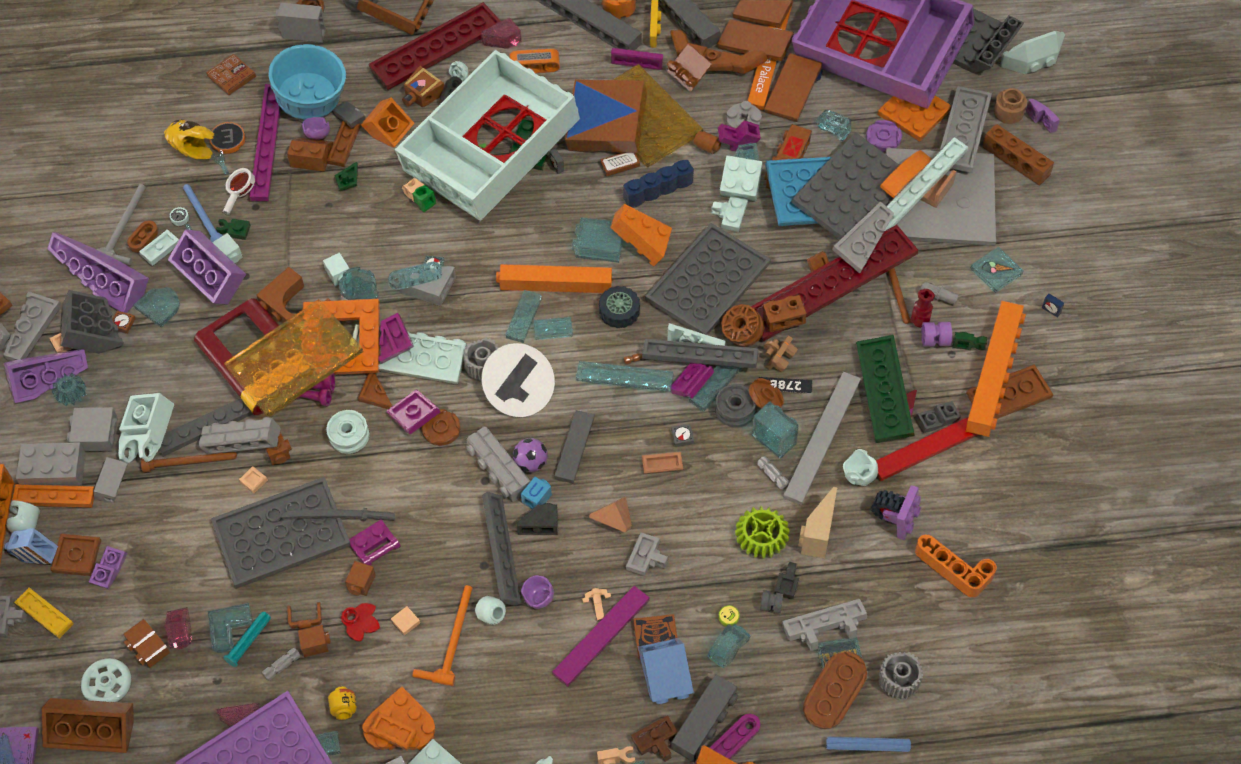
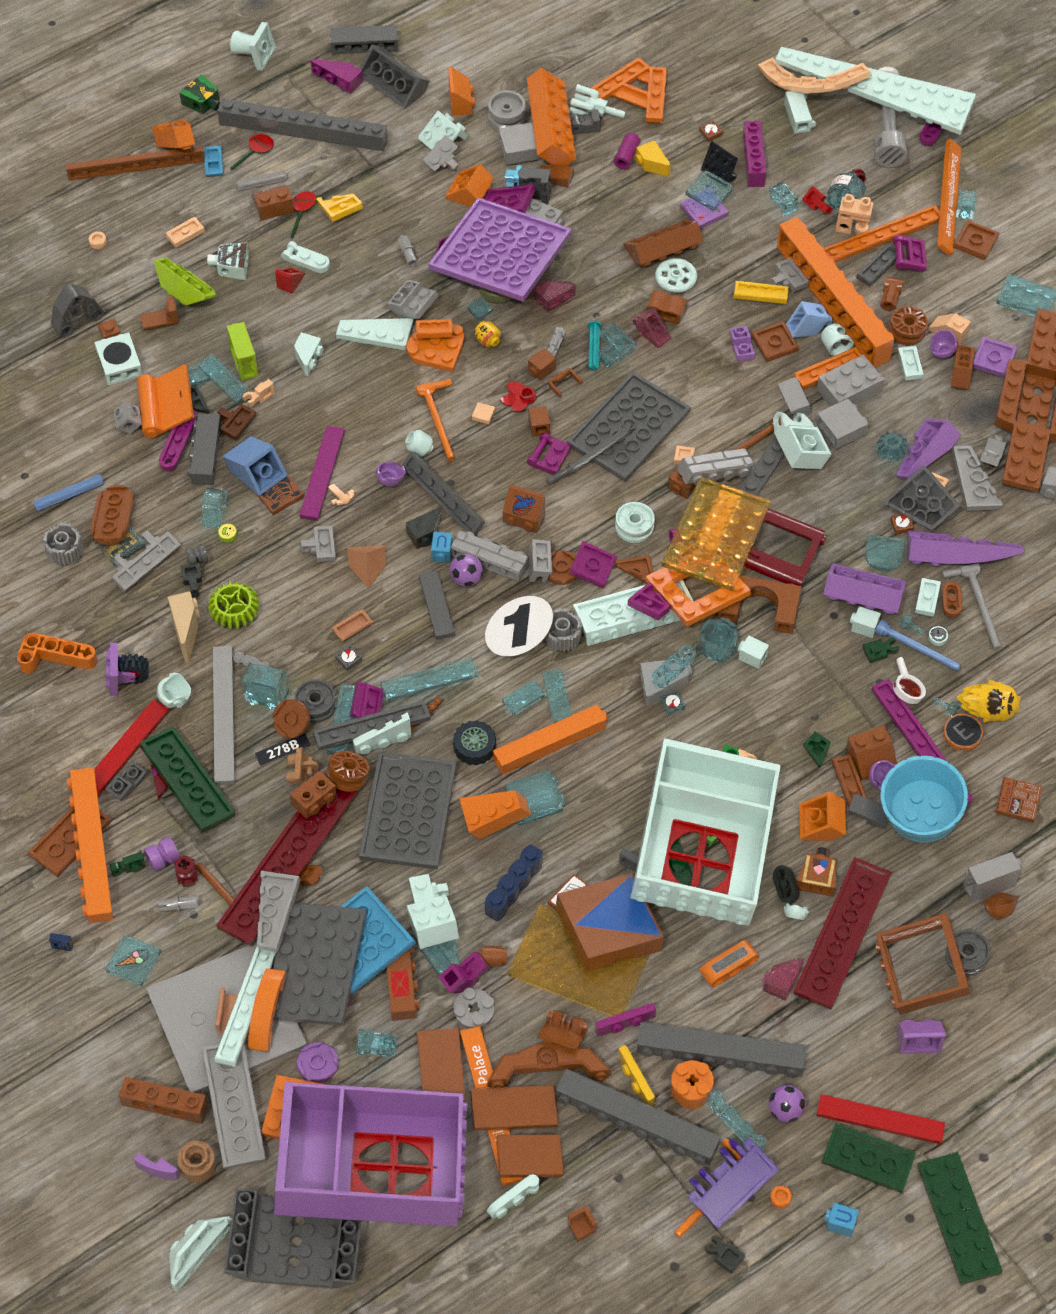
camera: 150 degrees right, 0 degrees up
none -> dark orange slope [502,484,545,533]
none -> light grey hinge [528,539,552,582]

